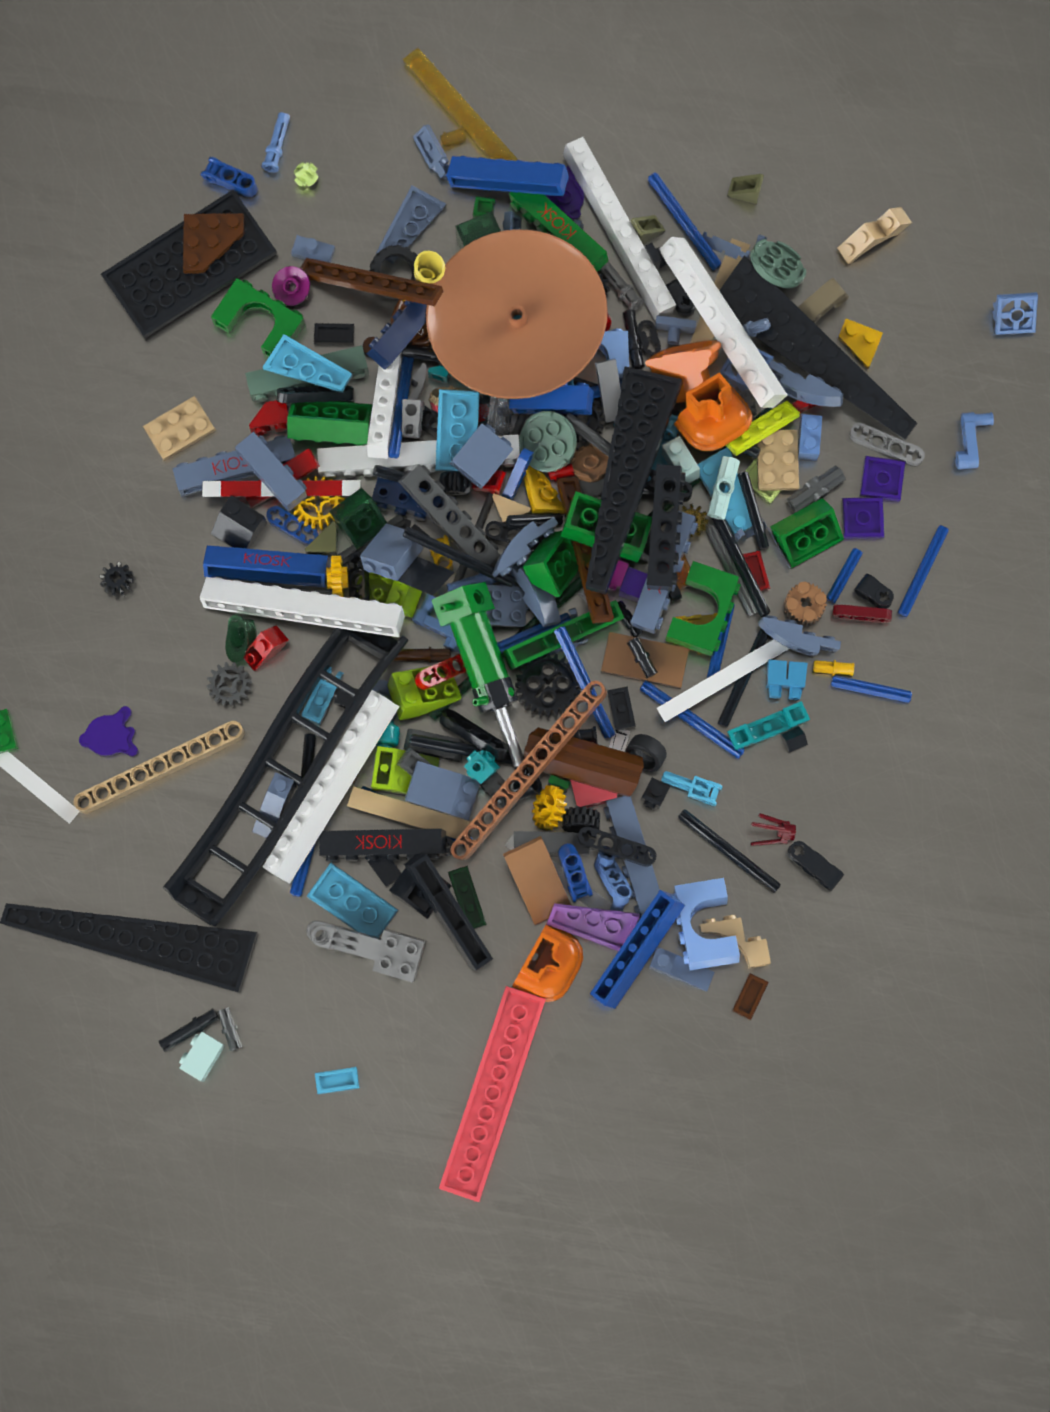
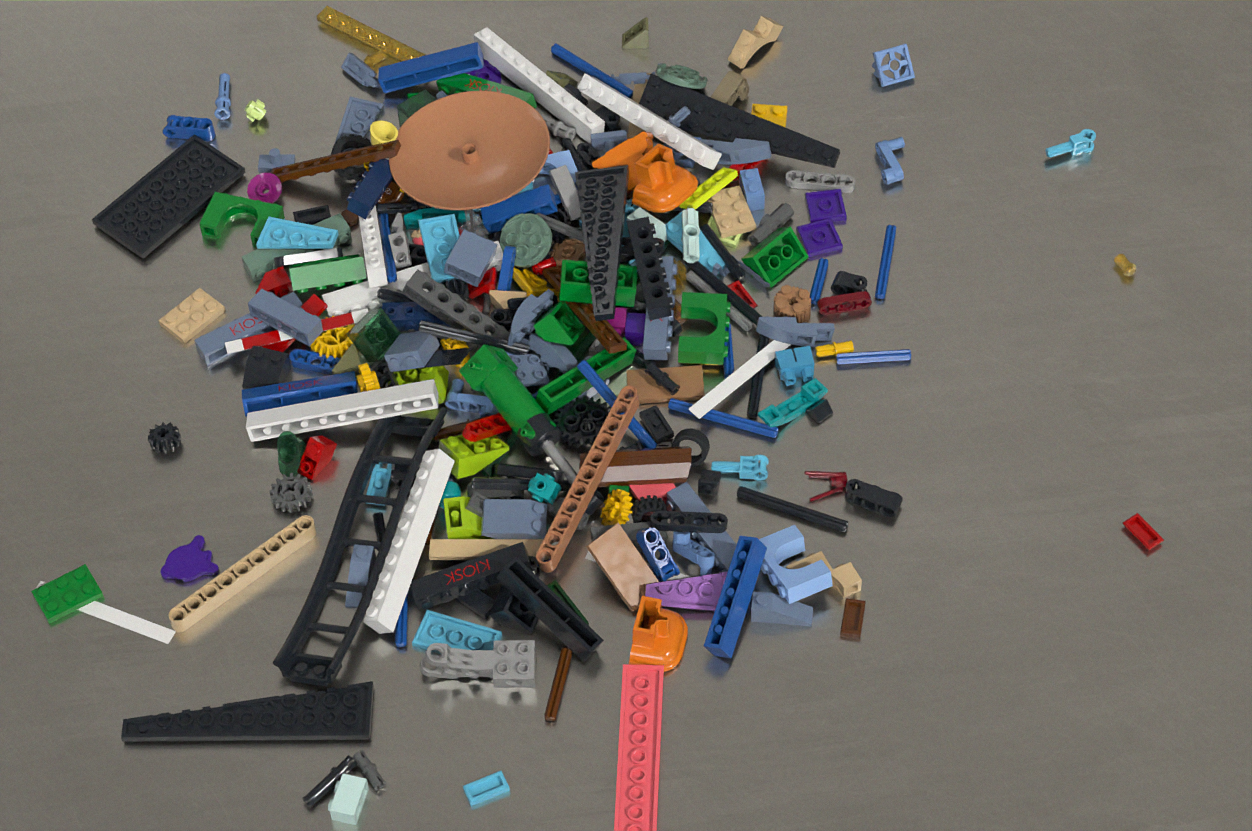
camera: 15 degrees left, 25 degrees down
reddish brown plate [183,213,244,273] -> none
none -> reddish brown axle [544,648,572,721]

